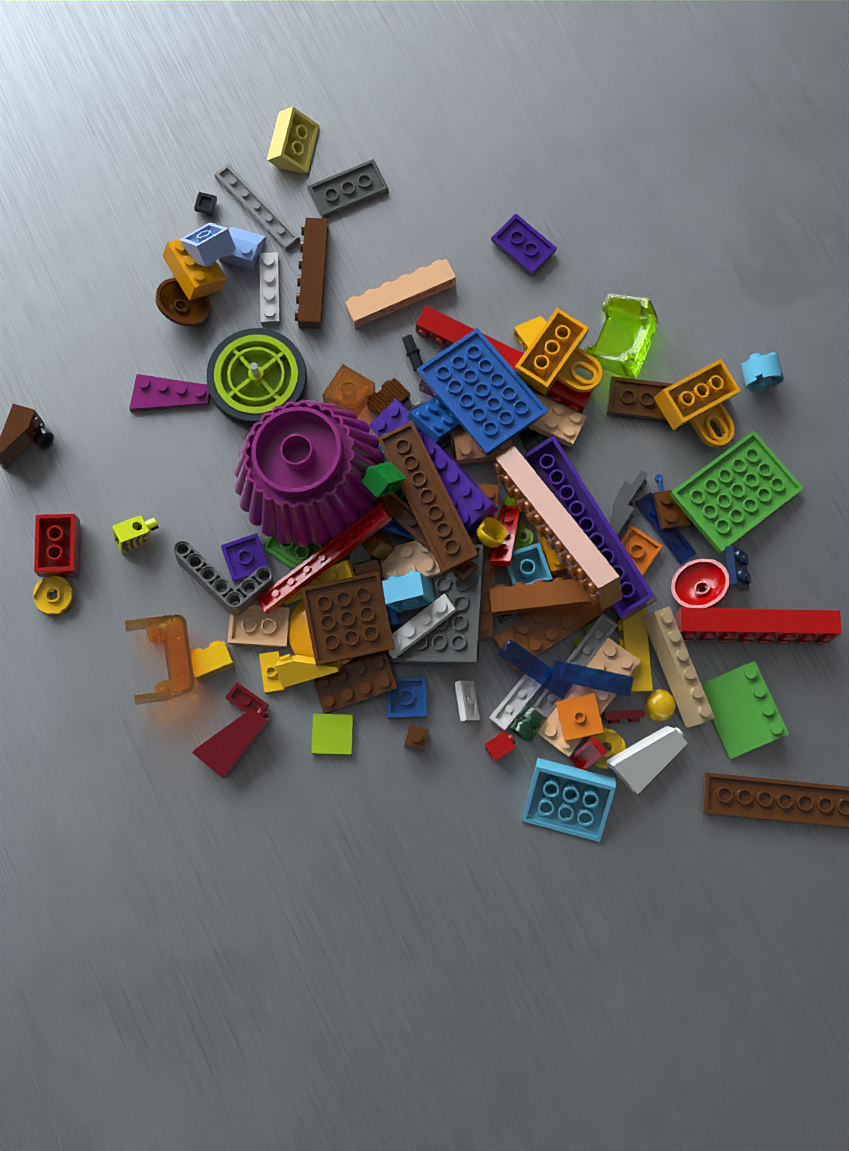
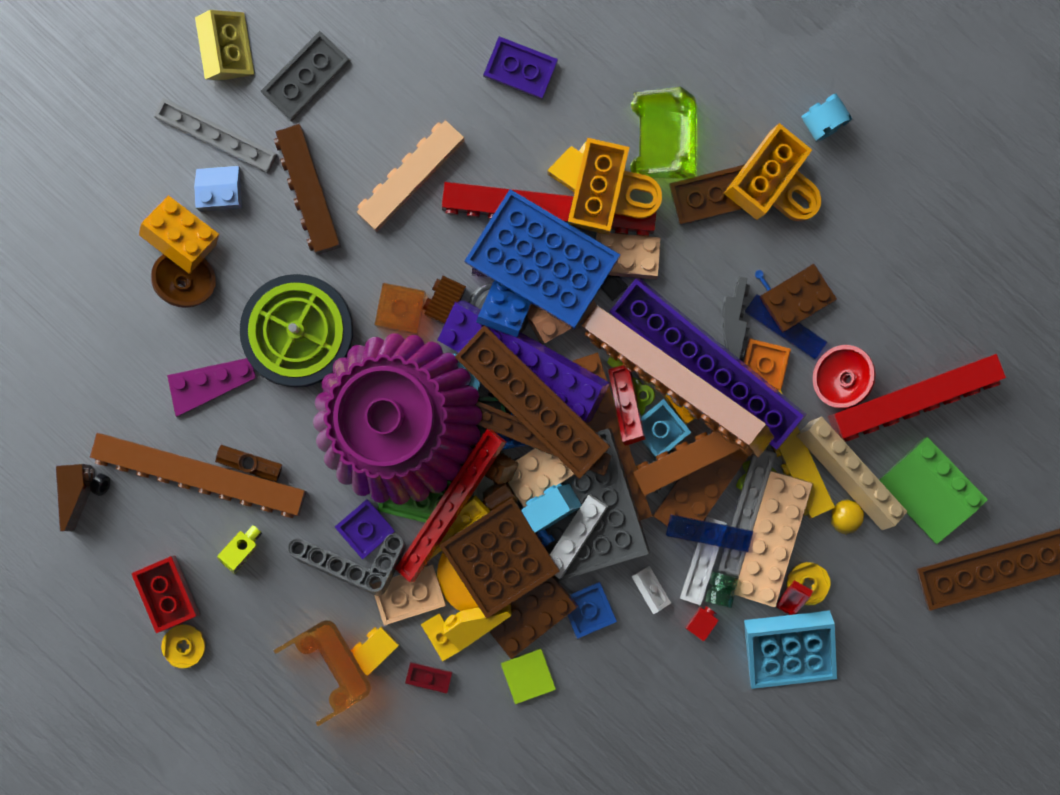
camera: 20 degrees left, 10 degrees up
light blue slope [180,223,236,267] -> none
dark red slope [192,707,271,778] -> none
black plate [194,192,217,215] -> none
white plate [259,252,280,325] -> none
green brick [361,462,407,498] -> none
black axle [402,334,423,372] -> none
reddish brown brick [404,725,429,752] -> none
yellow hair [477,517,507,548] -> none
clear blue tile [550,660,634,697] -> none
orange plate [556,693,604,742] -> none
dark red plate [602,709,645,724] -> none
white slope [606,726,688,794] -> none
bright green plate [669,431,804,554] -> none
dark blue plate [725,545,751,591] -> none
none -> dark orange brick [89,433,307,518]
none -> reddish brown piece [215,444,283,482]

